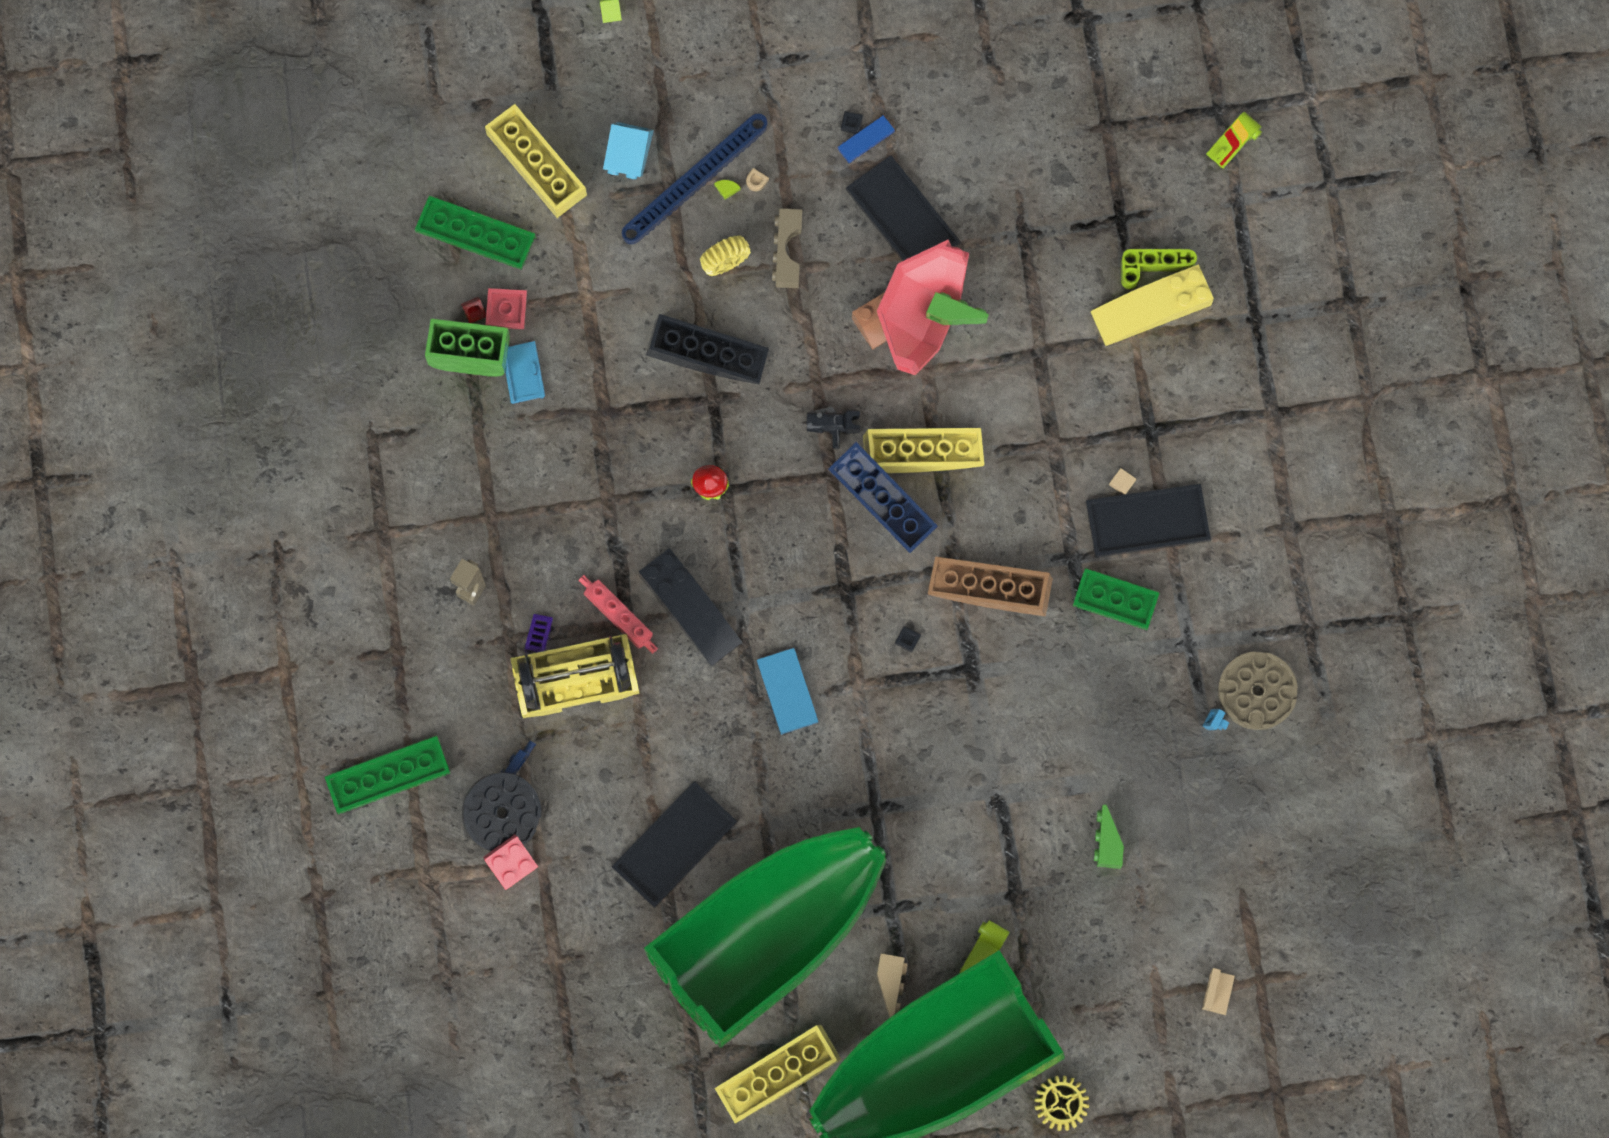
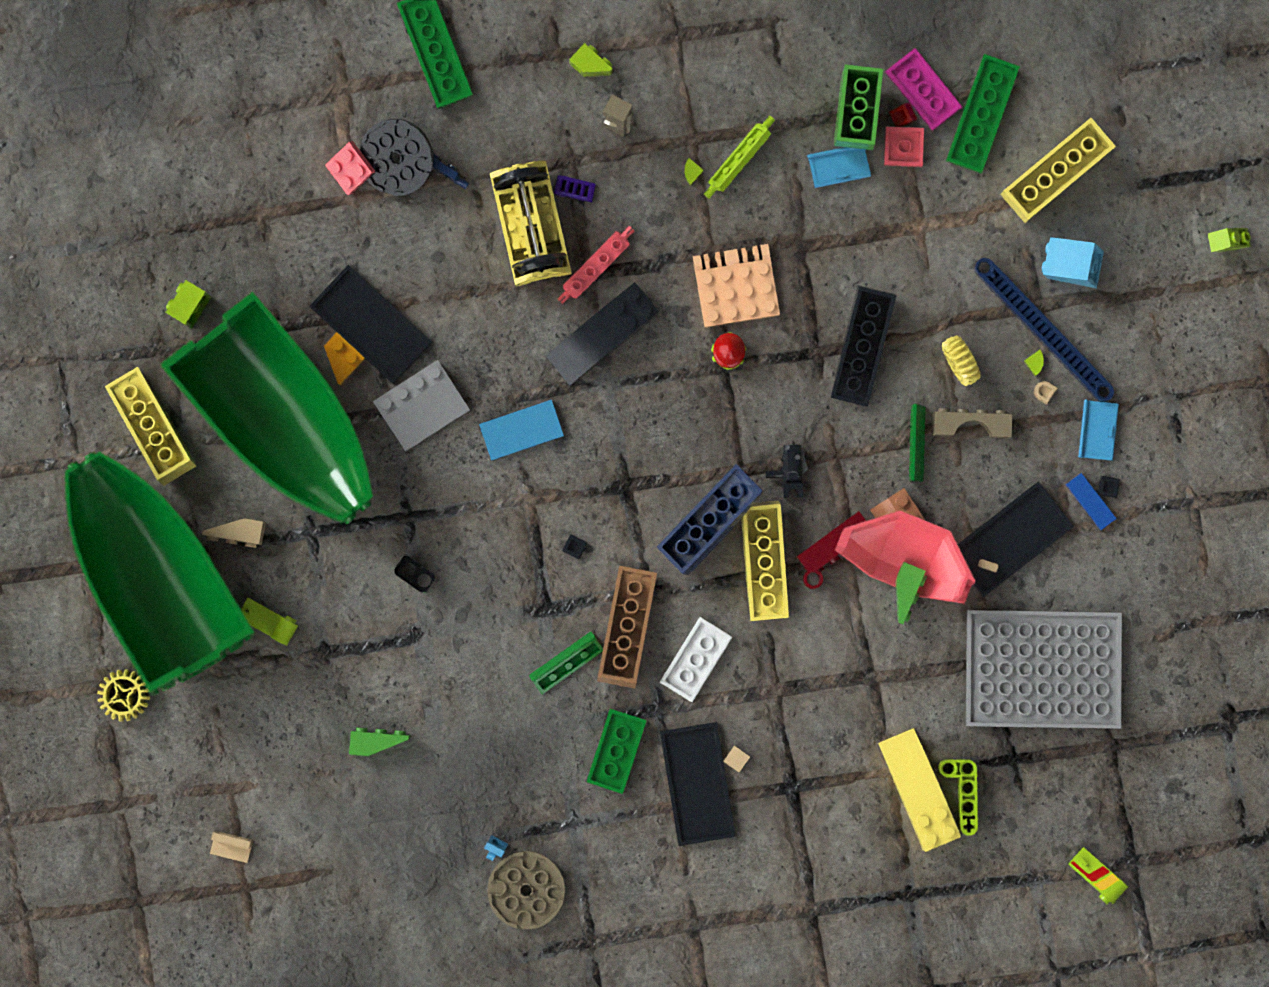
camera: 90 degrees right, 10 degrees up
none -> lime brick [165,280,211,329]
none -> light orange wing [324,332,365,385]
none -> light grey slope [373,360,470,451]
none -> black piece [394,554,437,593]
none -> green slope [529,632,603,694]
none -> lime slope [569,43,613,77]
none -> white tile [660,617,732,702]
none -> lime tile [684,158,703,185]
none -> light nougat hinge [693,244,780,328]
none -> lime plate [704,115,775,199]
none -> dark red hinge [796,511,866,589]
none -> dark pink tile [885,48,962,131]
none -> green slope [909,404,926,482]
none -> light grey plate [966,610,1122,729]
none -> tan tile [978,559,998,573]
none -> dark azure door [1078,399,1119,461]

